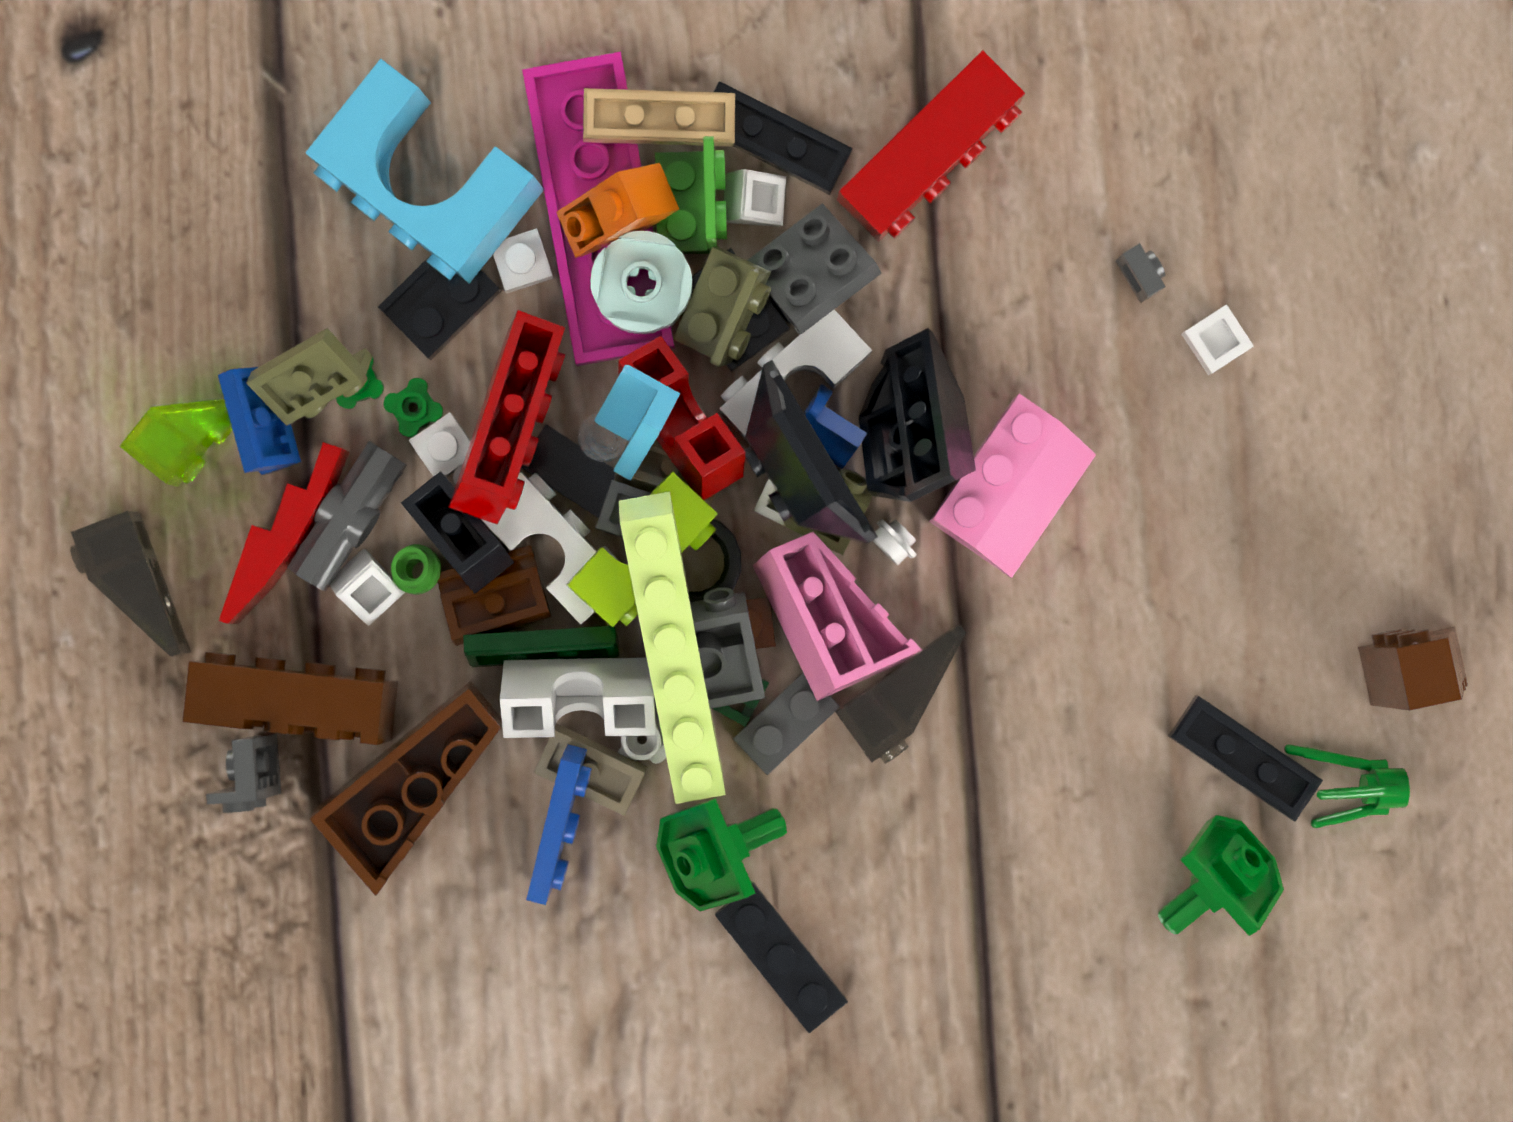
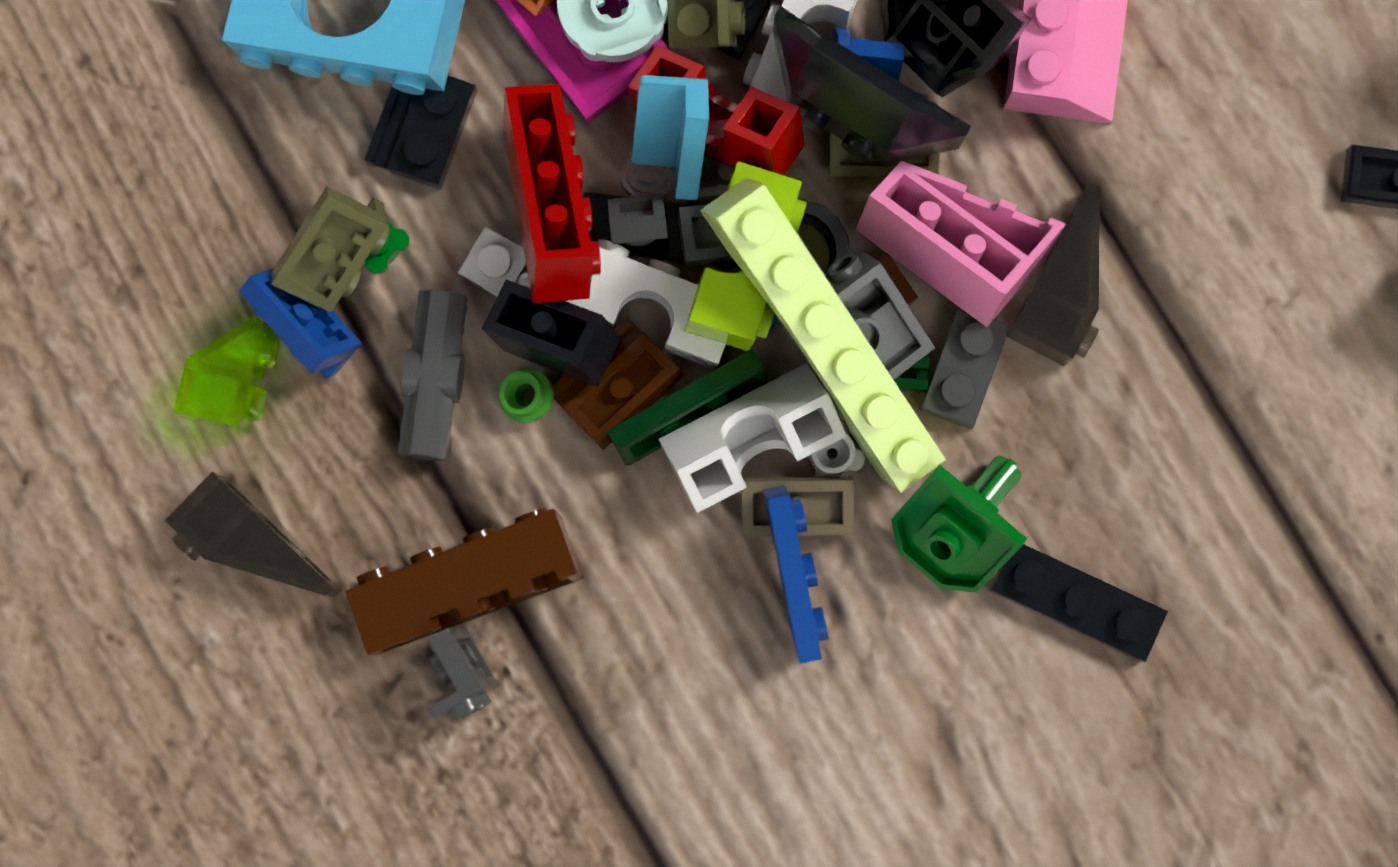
camera: 20 degrees left, 5 degrees down
red slope [218,442,350,624] -> none
reddish brown wedge [310,681,502,896] -> none
white slope [330,549,405,626] -> none
green plate [383,378,443,437] -> none
white plate [493,228,554,293] -> none
white plate [873,519,917,565] -> none
none -> dark grey plate [608,193,668,246]

